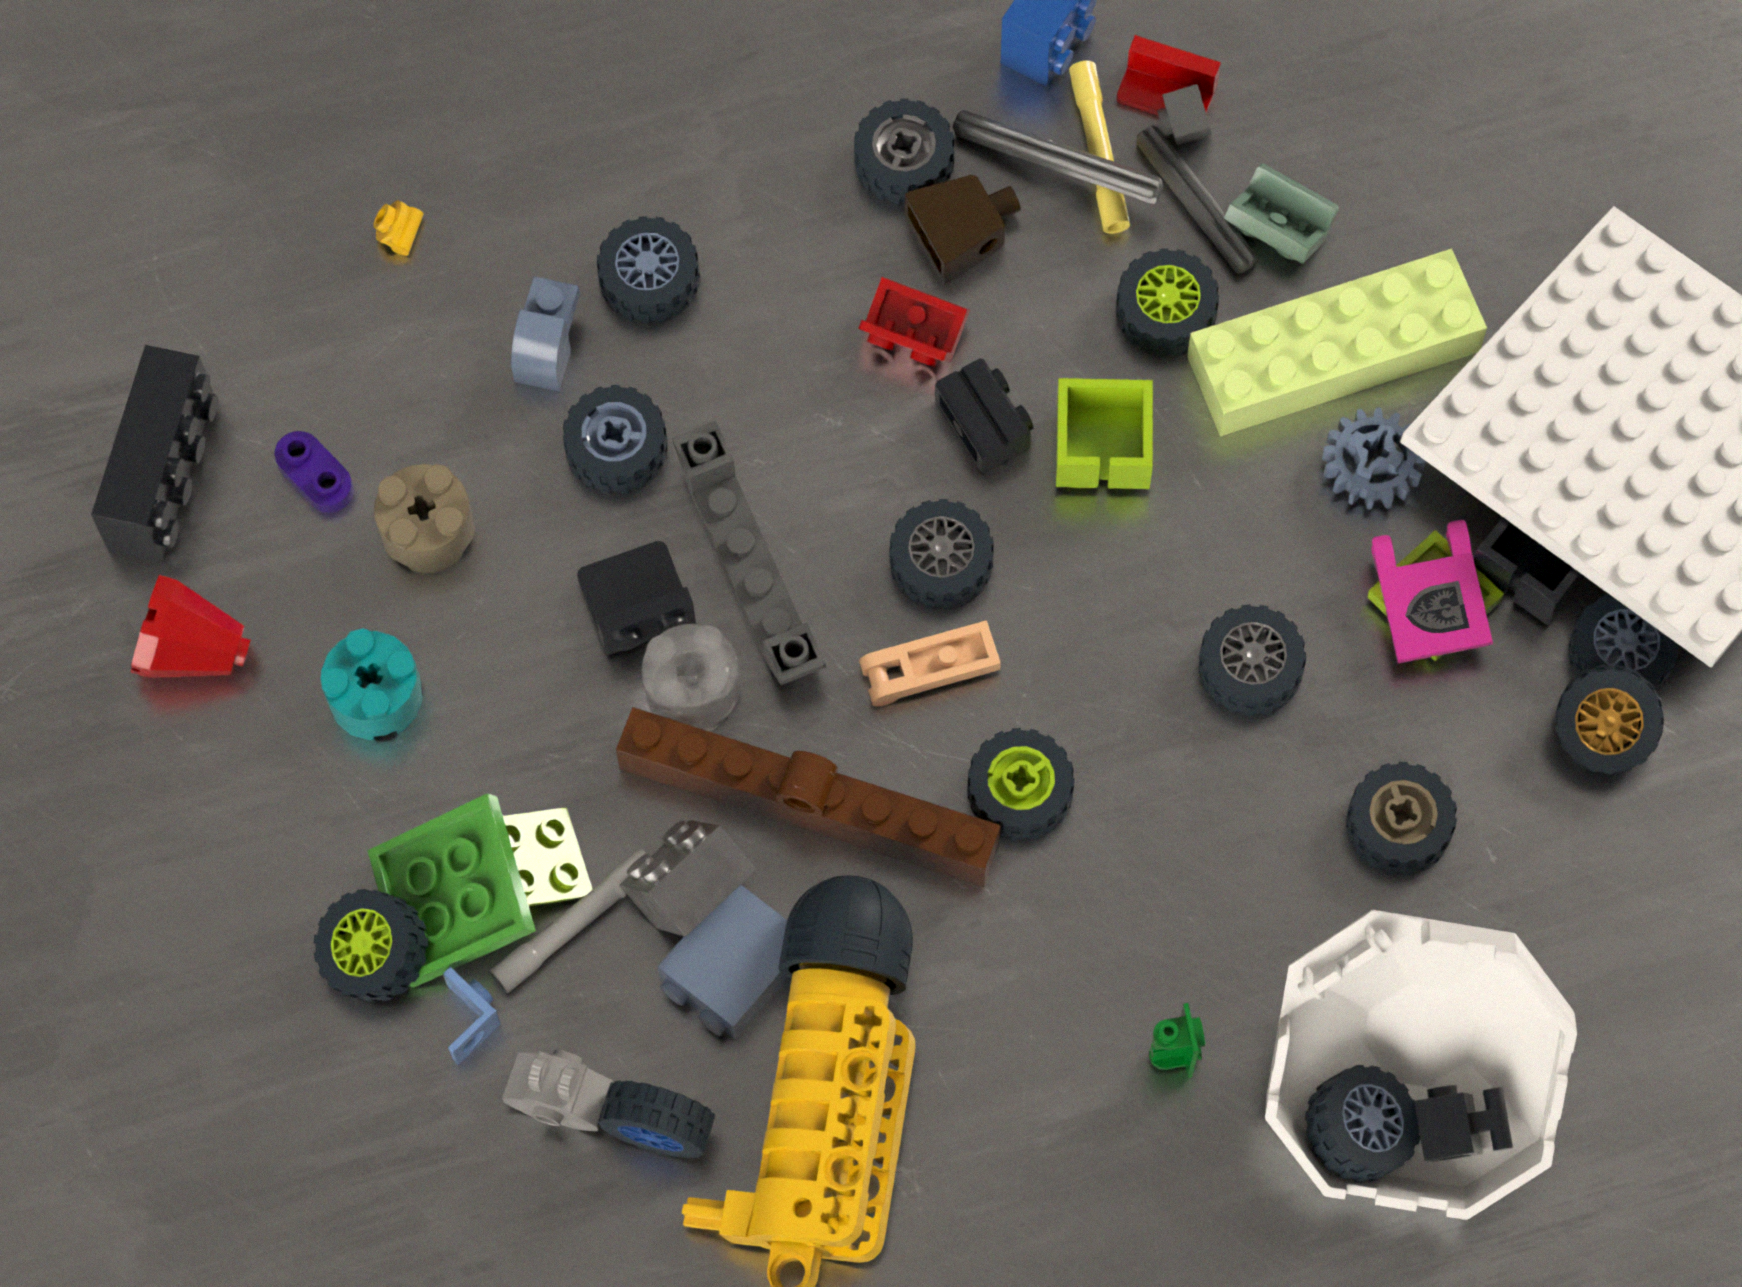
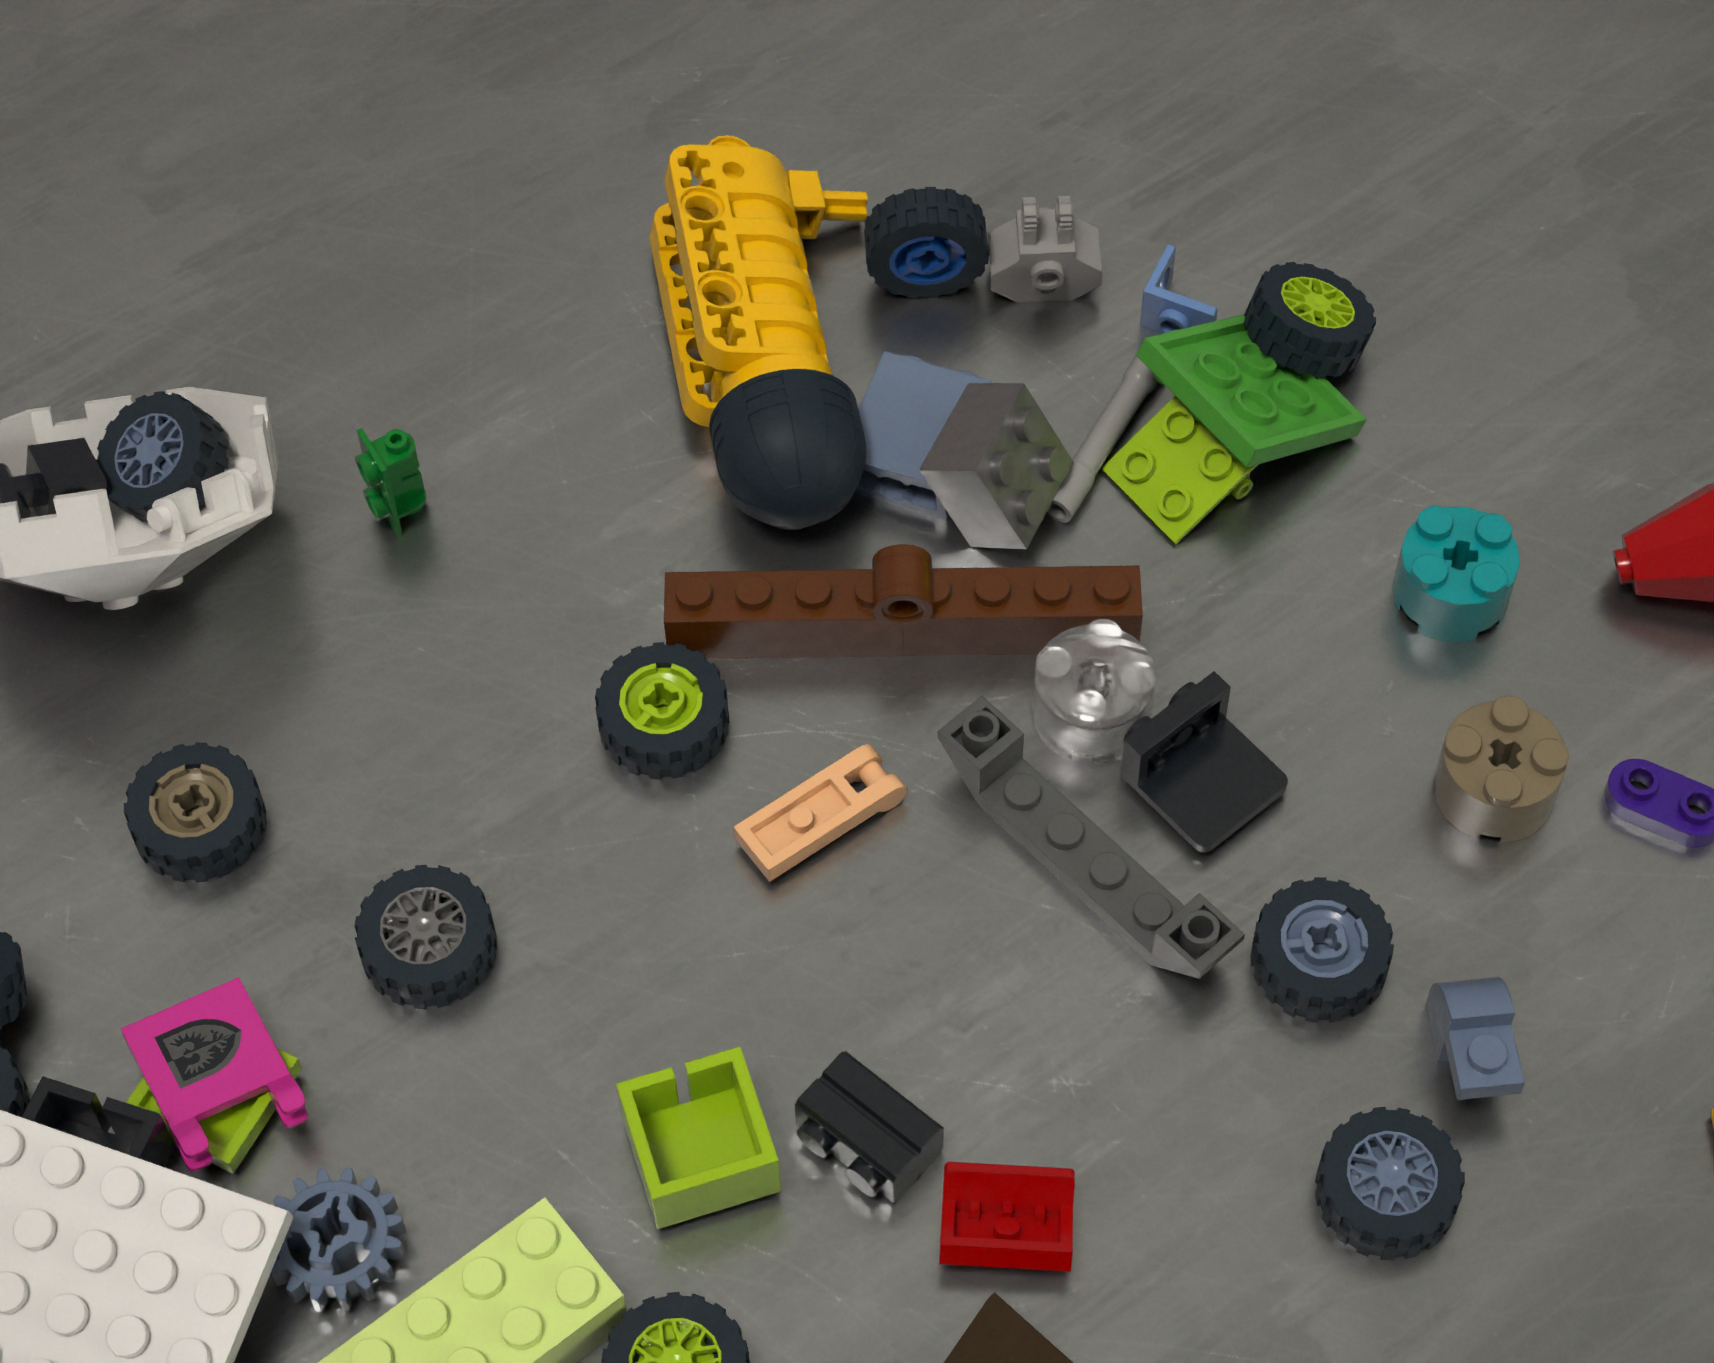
camera: 160 degrees right, 10 degrees down
black wheel [889,499,994,609] -> none

